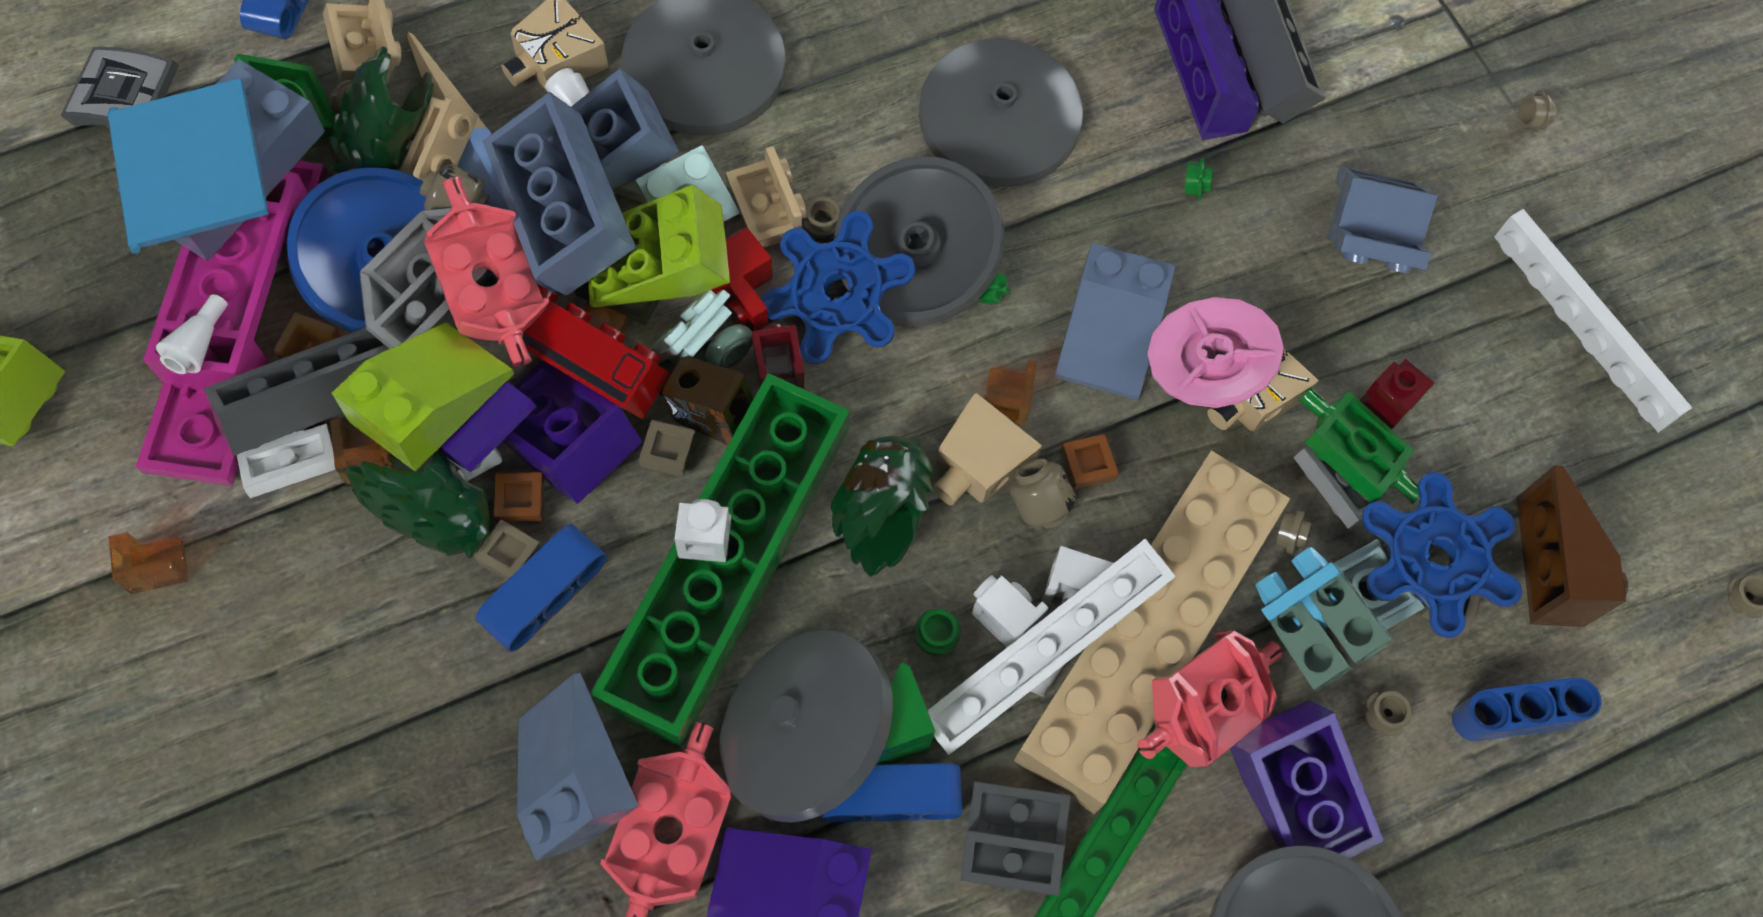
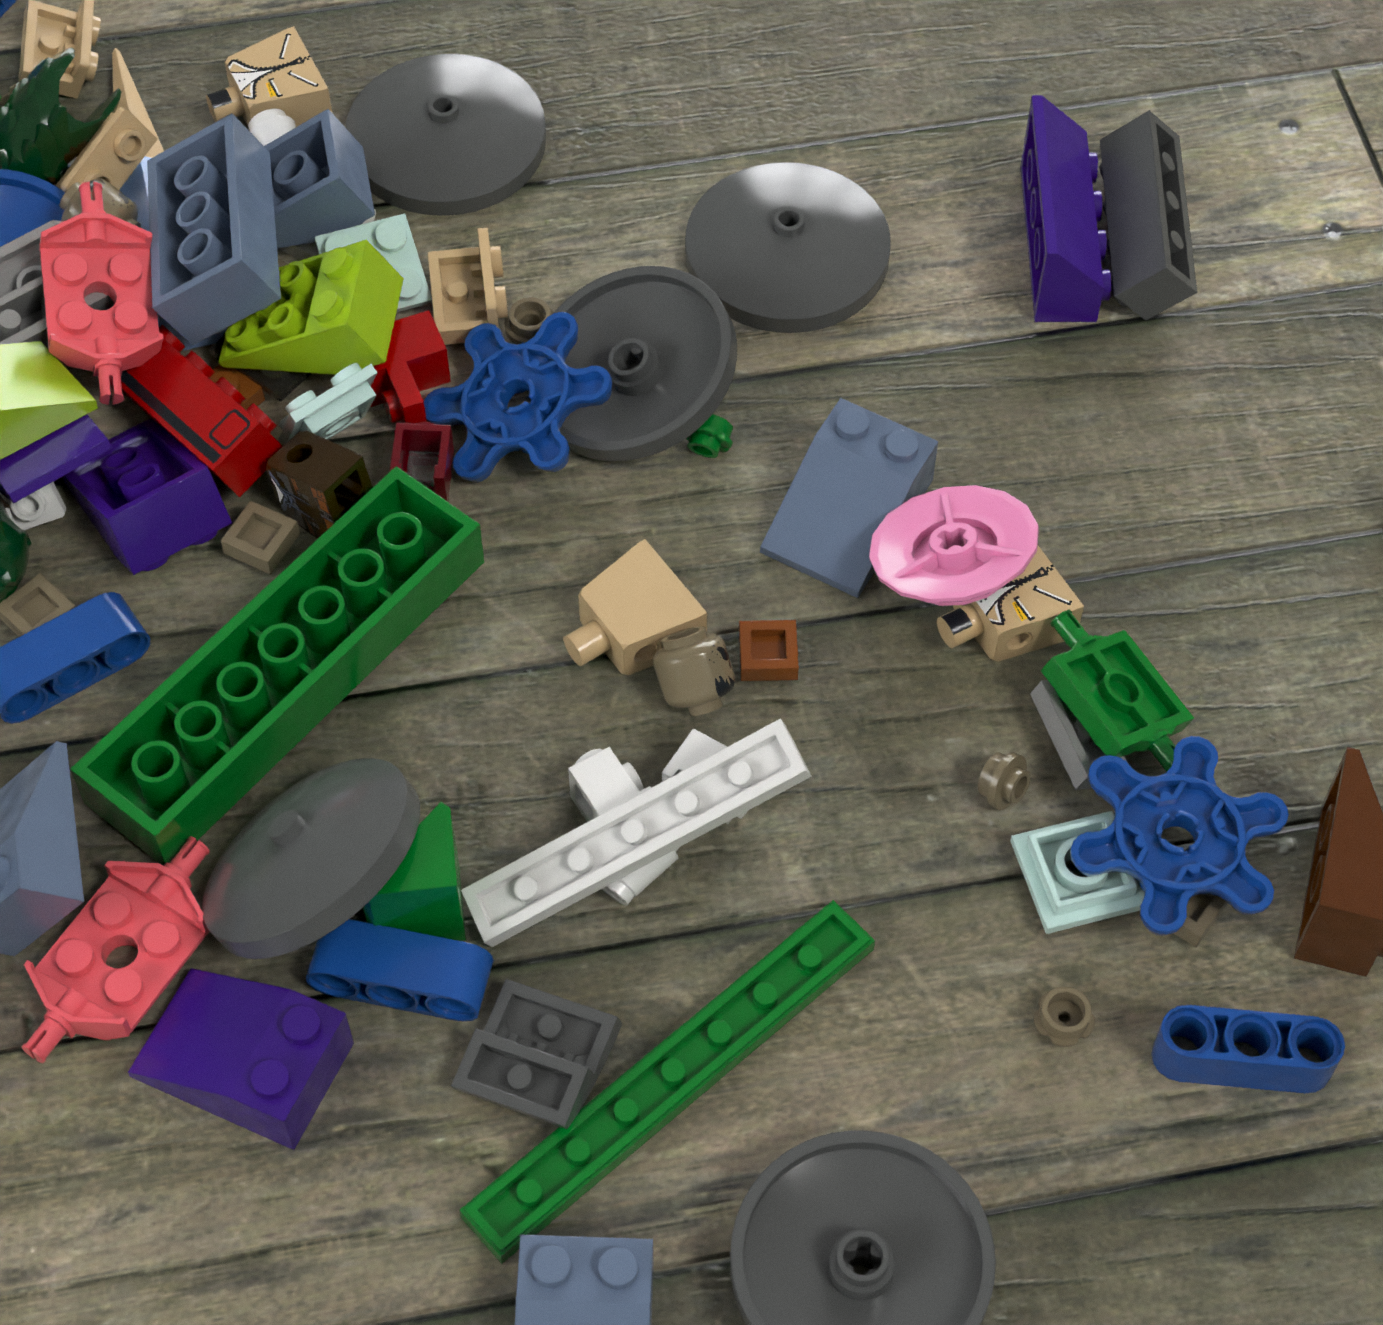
camera: 20 degrees right, 10 degrees down
dark orange plate [494,472,544,523] -> none
white brick [674,499,731,562] -> none
sand green piece [705,324,752,368] -> none
dark green head [831,436,934,577] -> none
green plate [914,608,961,655] -> none
clear orange panel [985,360,1037,425] -> none
tan brick [1014,450,1290,814] -> none
coral plate [1137,631,1283,767] -> none
green plate [1185,158,1213,200] -> none
dark purple slope [1230,700,1384,858] -> none
sand green hips [1255,547,1396,691] -> none
sand blue bracket [1327,166,1438,273] -> none
dark red window [1360,358,1435,429] -> none

